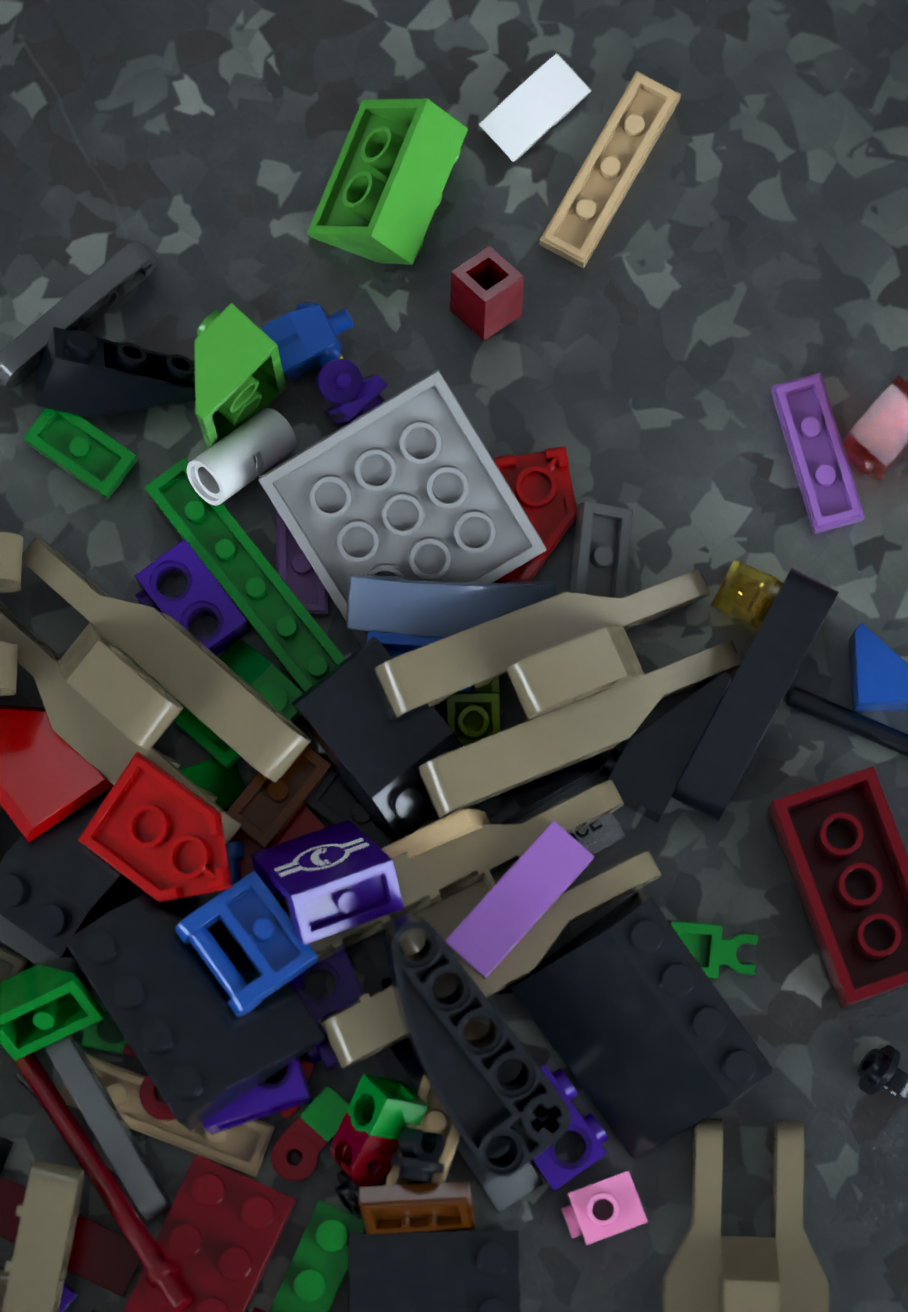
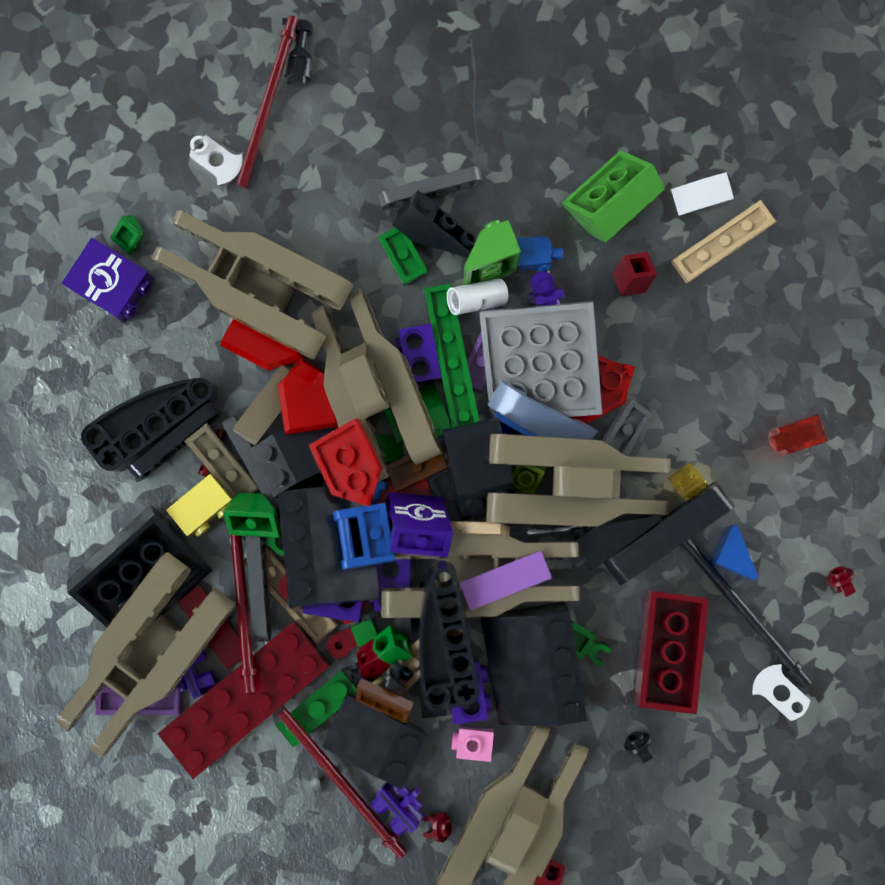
camera: 25 degrees right, 5 degrees up
medium lavender tile [770,373,865,534] -> none

